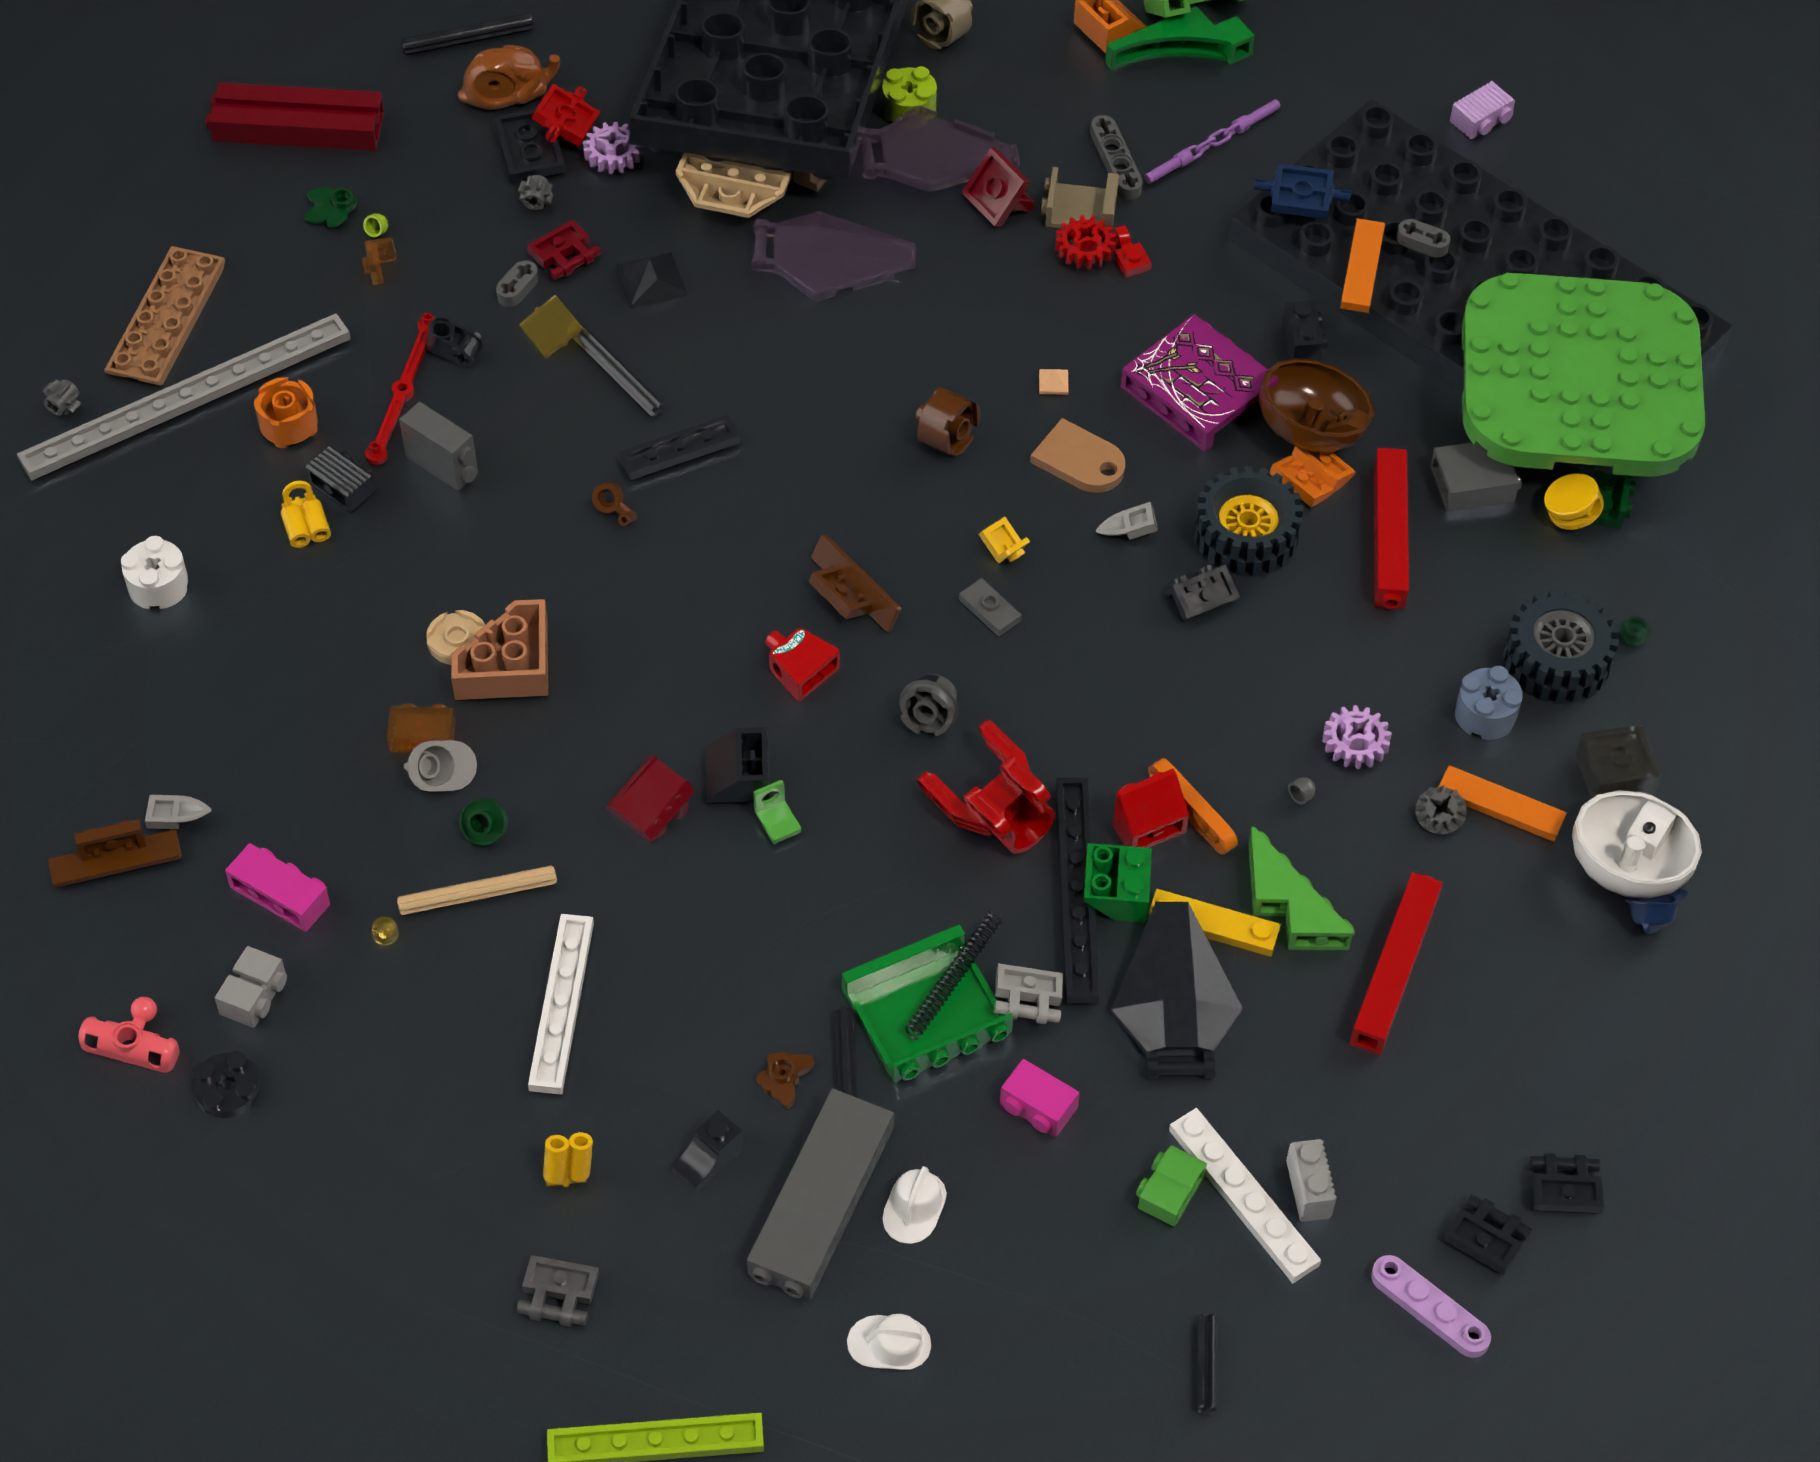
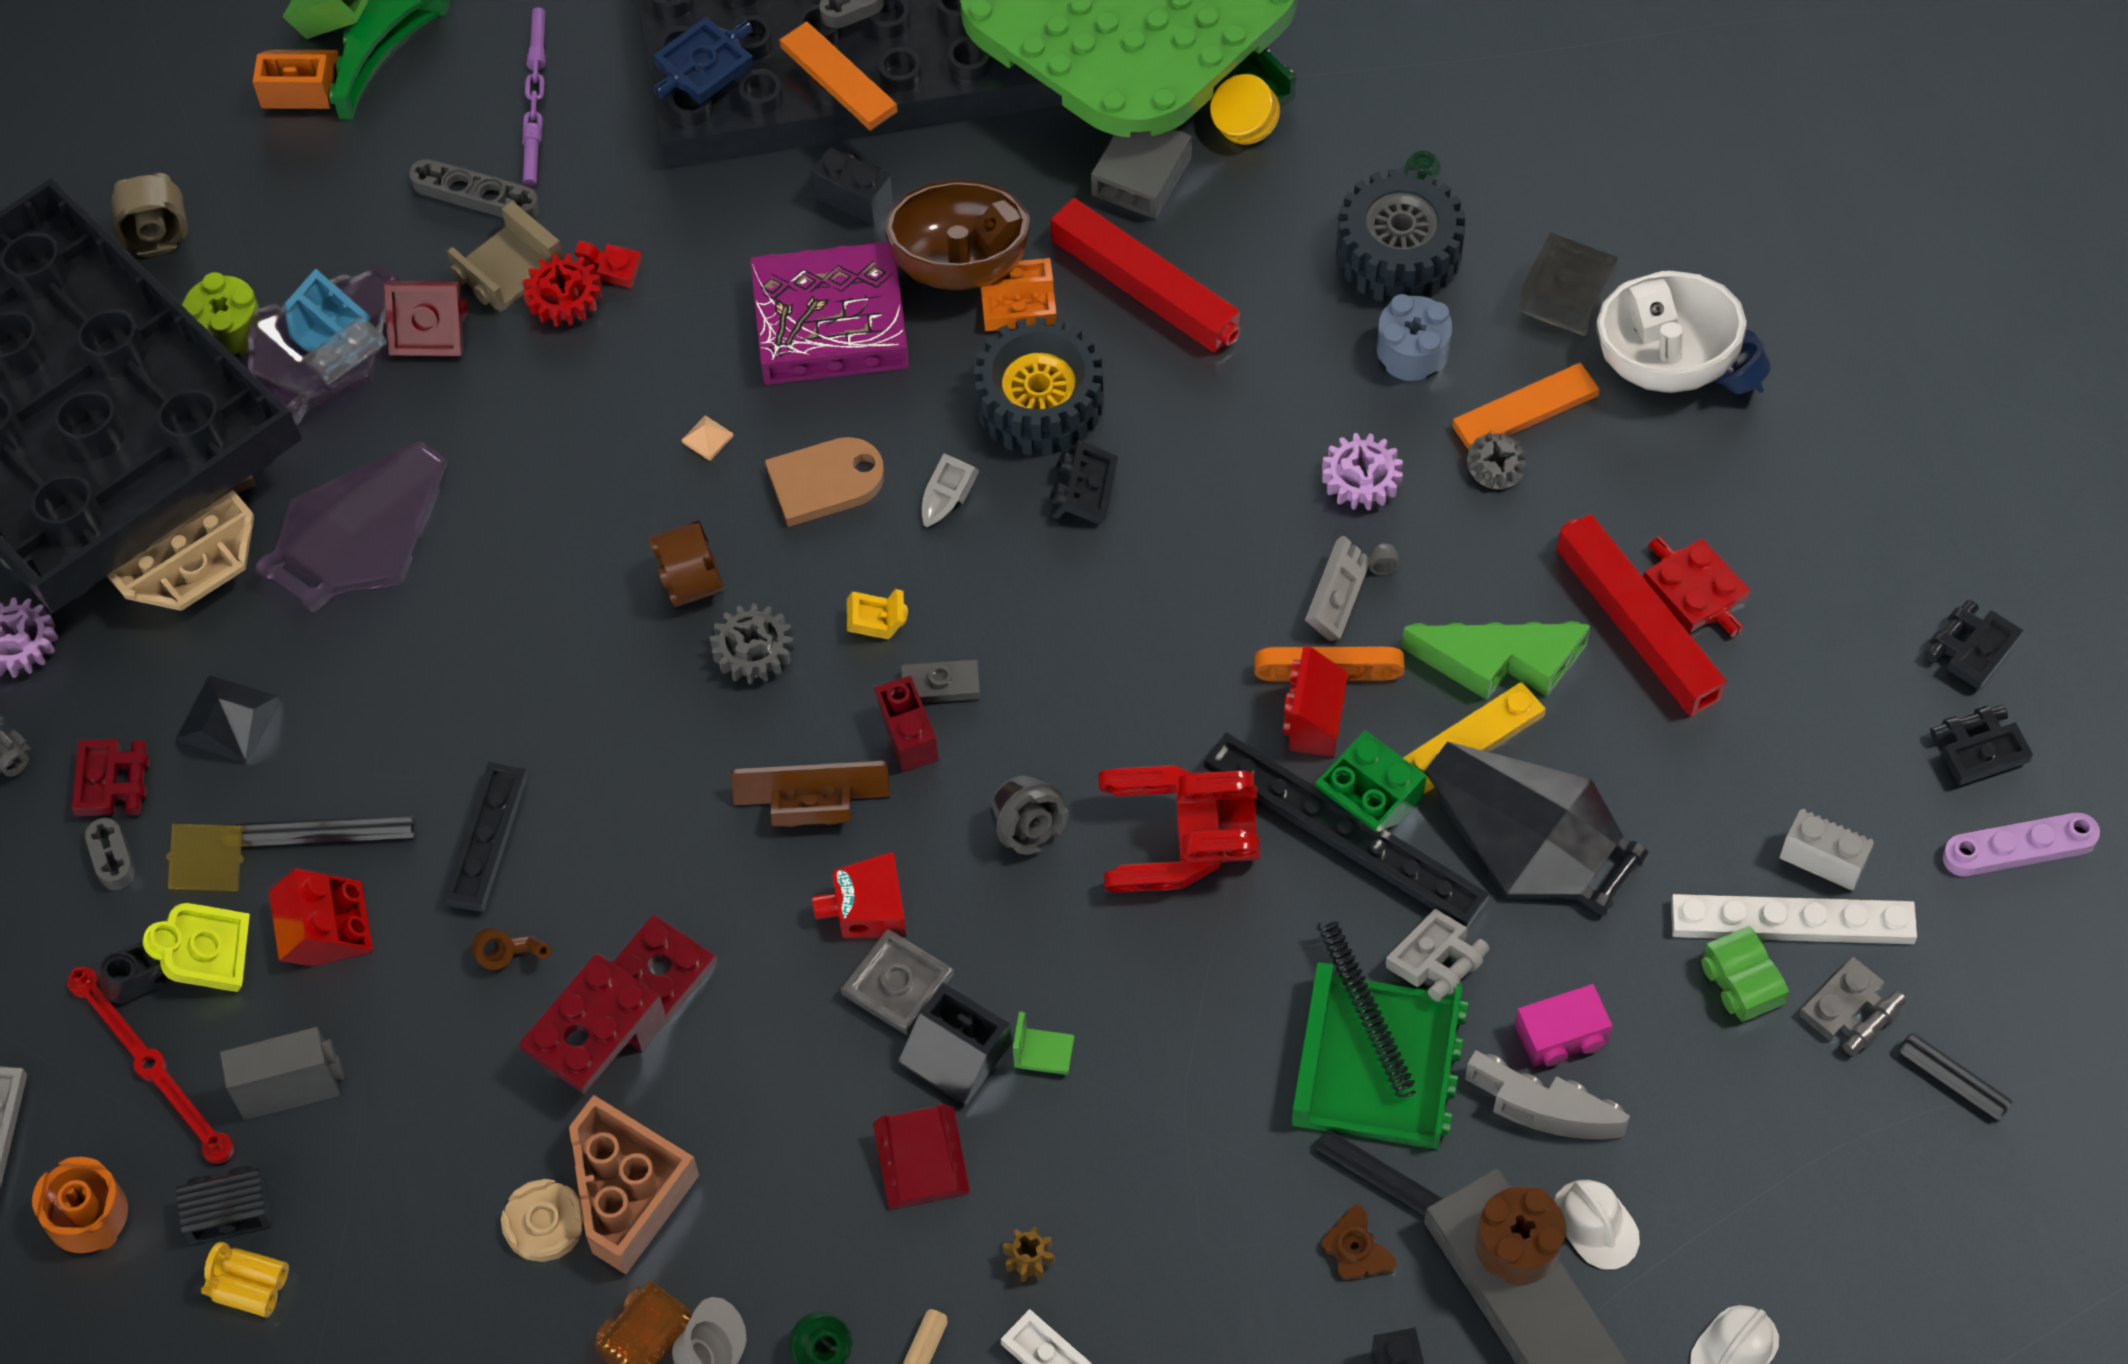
camera: 50 degrees left, 5 degrees up
none -> neon yellow plate [142,903,250,992]
none -> red slope [269,868,373,966]
none -> dark azure slope [283,269,372,354]
none -> clear plate [302,316,387,385]
none -> dark red bracket [519,914,717,1094]
none -> dark grey gear [710,603,794,684]
none -> flat silver plate [841,929,954,1036]
none -> dark red slope [874,675,939,773]
none -> pearl gold gear [1003,1226,1055,1282]
none -> light grey hinge [1305,536,1369,642]
none -> light grey slope [1465,1050,1630,1140]
none -> reddish brown brick [1475,1186,1566,1285]
none -> red plate [1643,536,1751,637]
none -> flat silver plate [1799,957,1907,1056]

